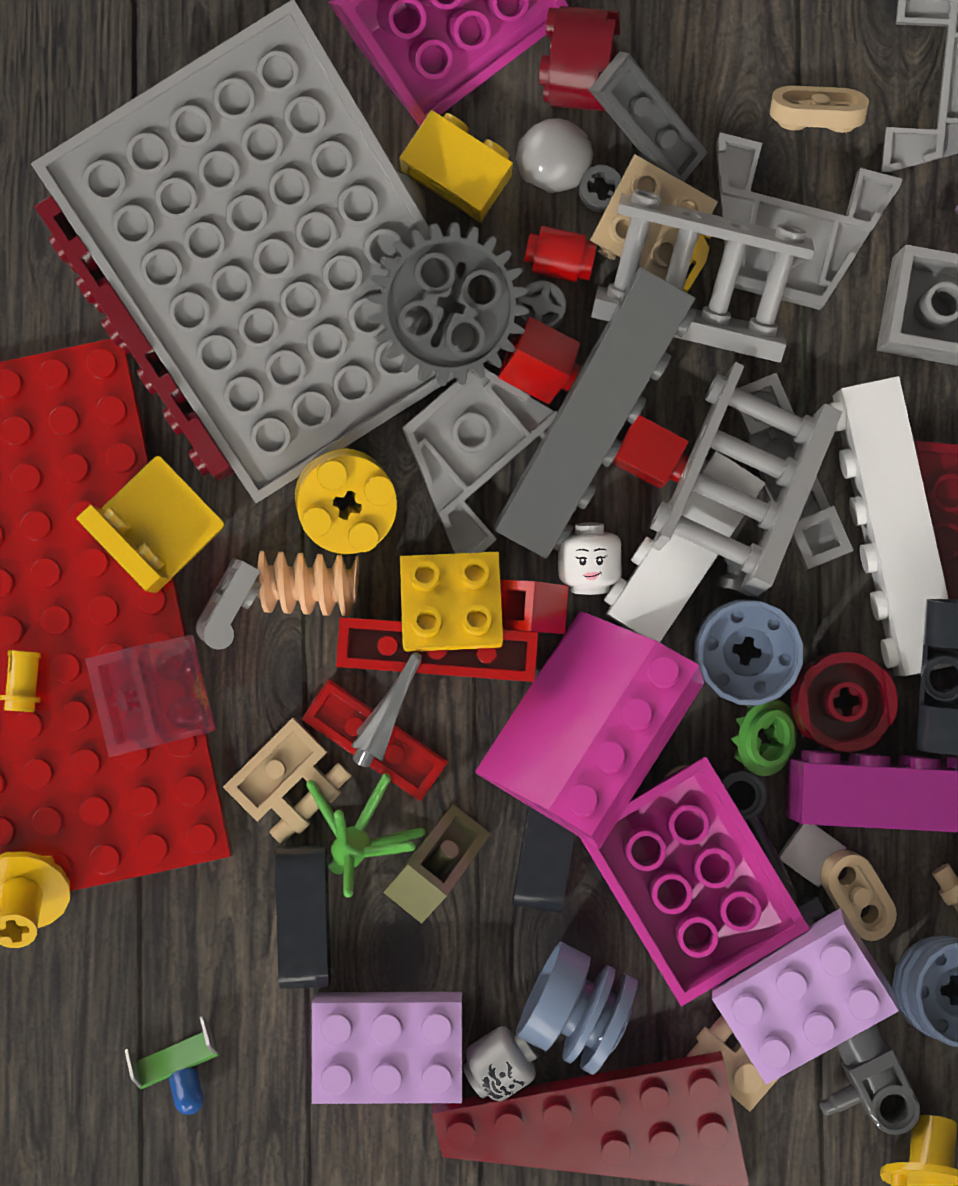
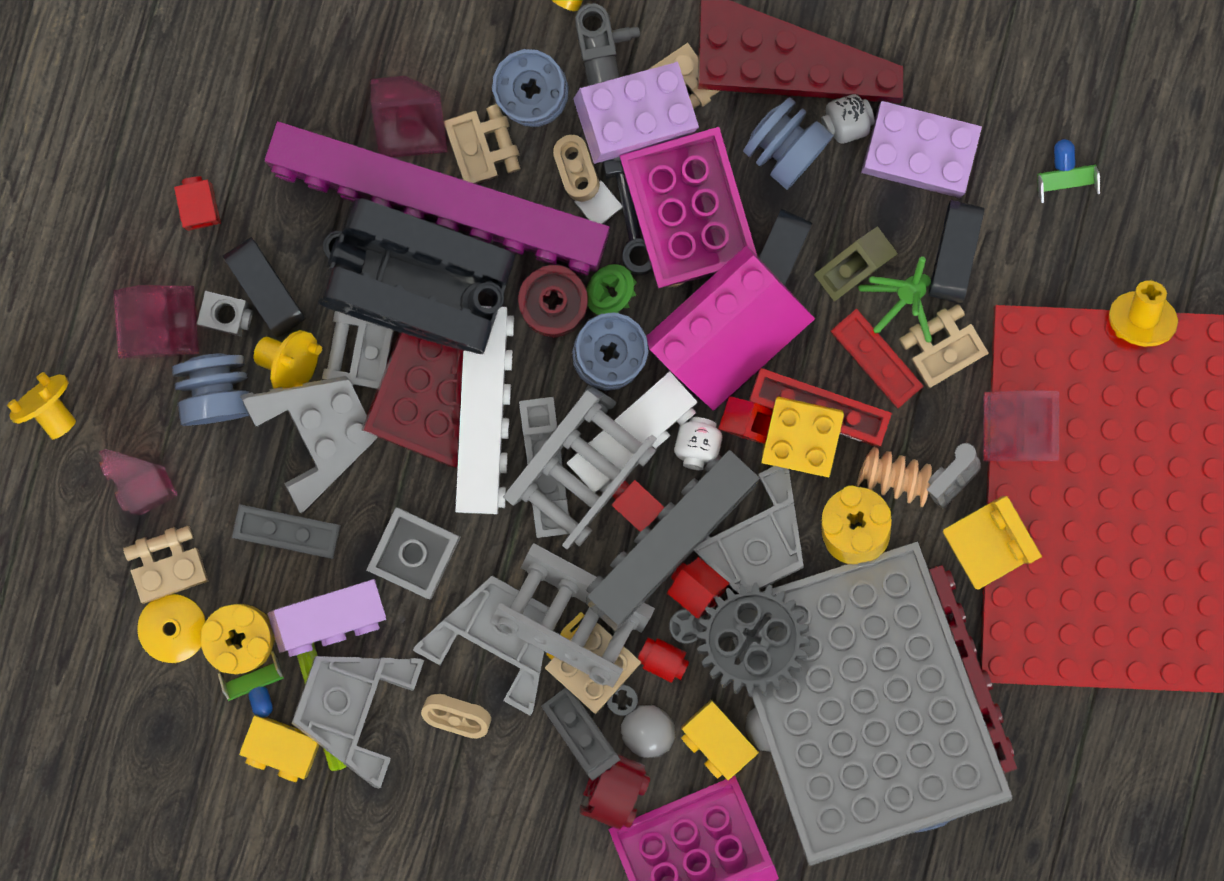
camera: 165 degrees left, 0 degrees up
yellow pin [0,651,41,712] -> none
dark grey piece [351,652,422,767] -> none

